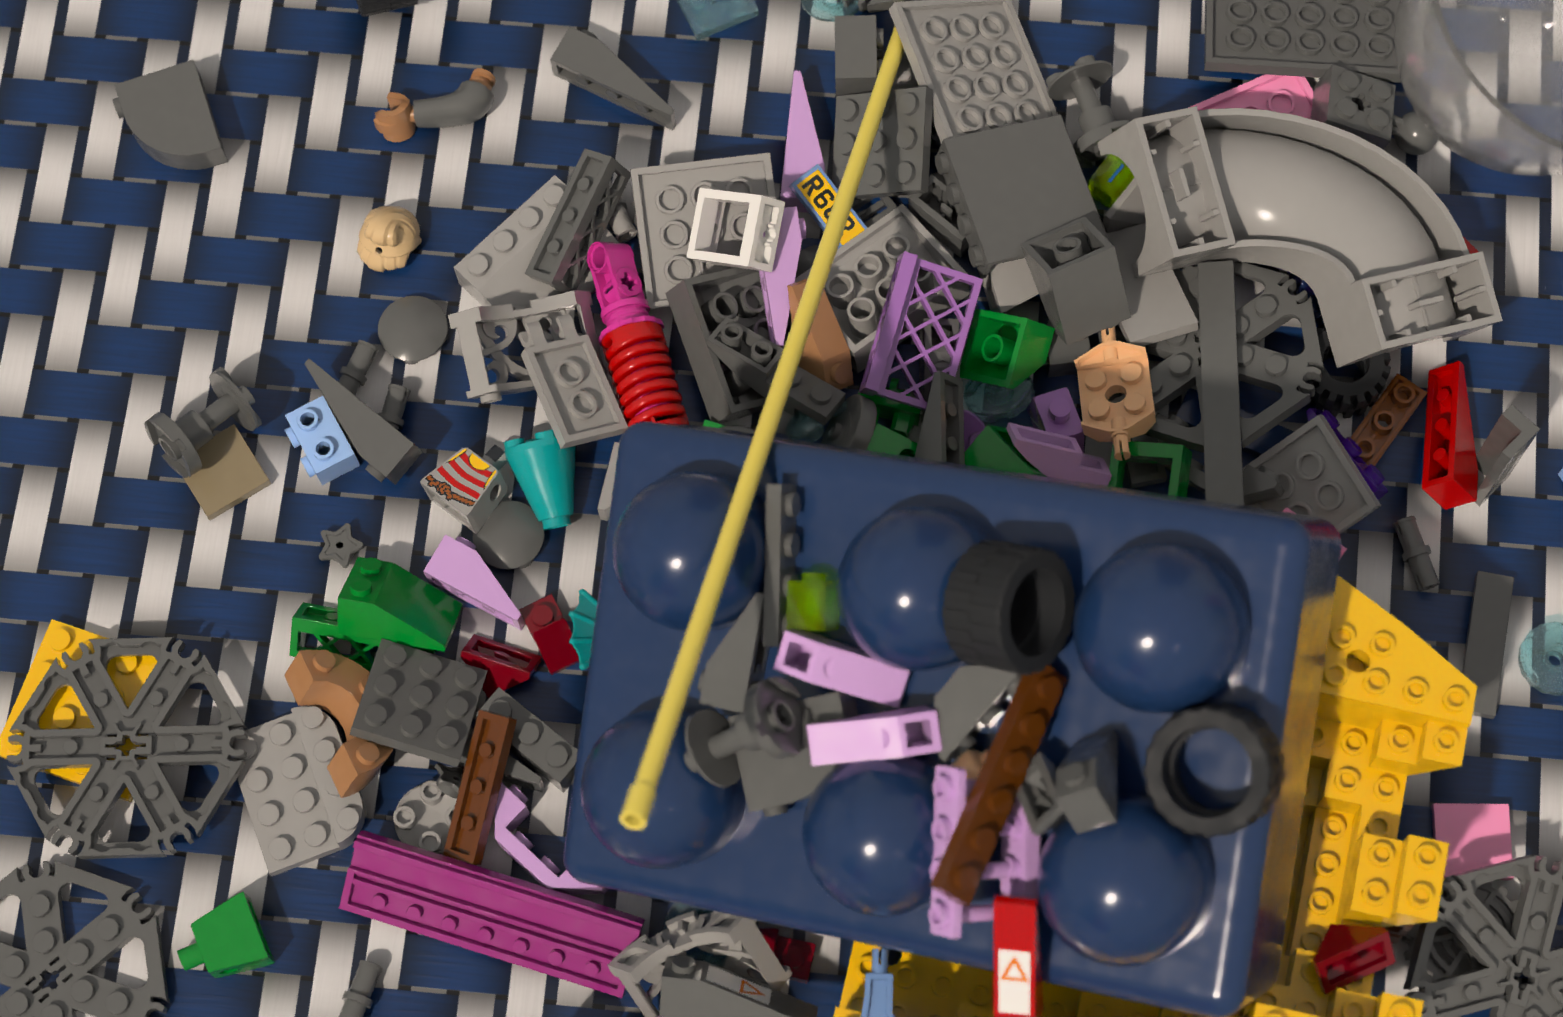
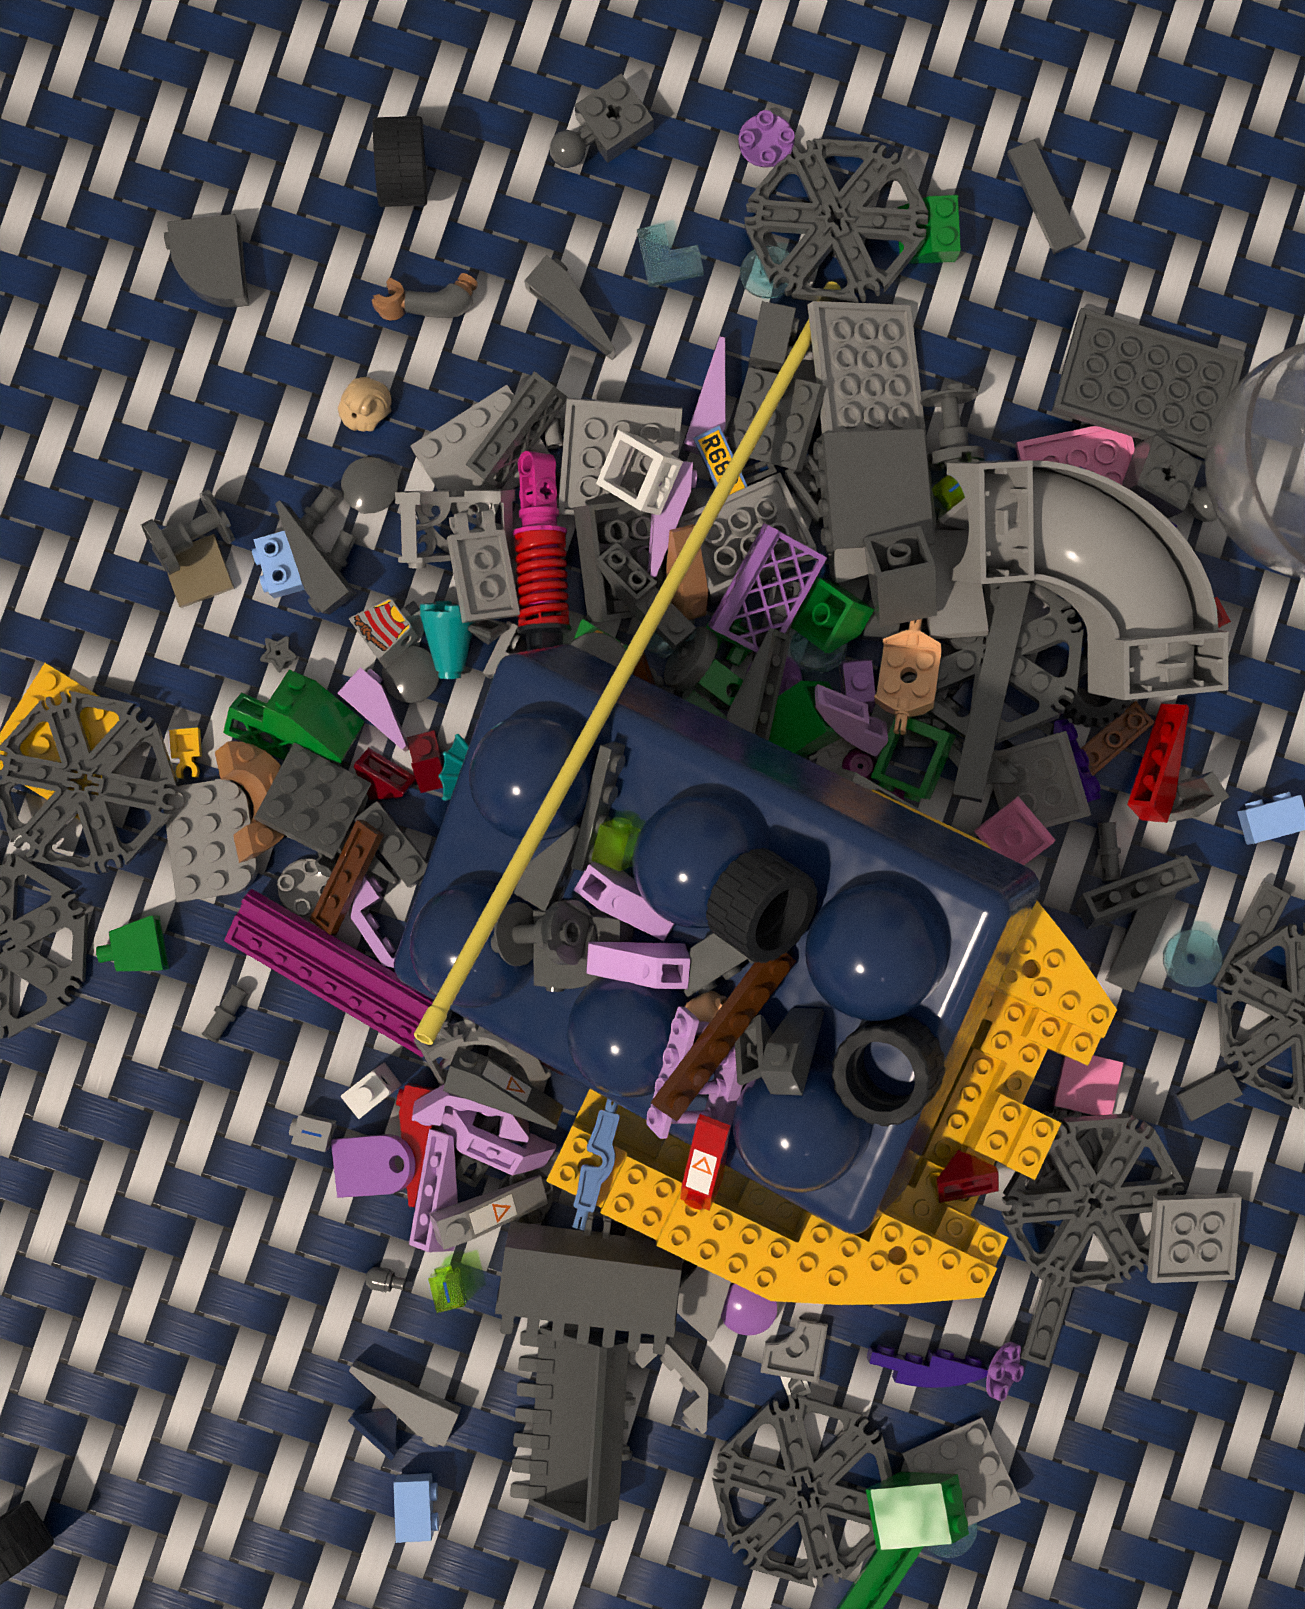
camera: 10 degrees right, 15 degrees up
none -> yellow plate [169,727,202,779]
none -> dark grey slope [468,619,509,645]
none -> dark grey slope [1075,855,1200,930]

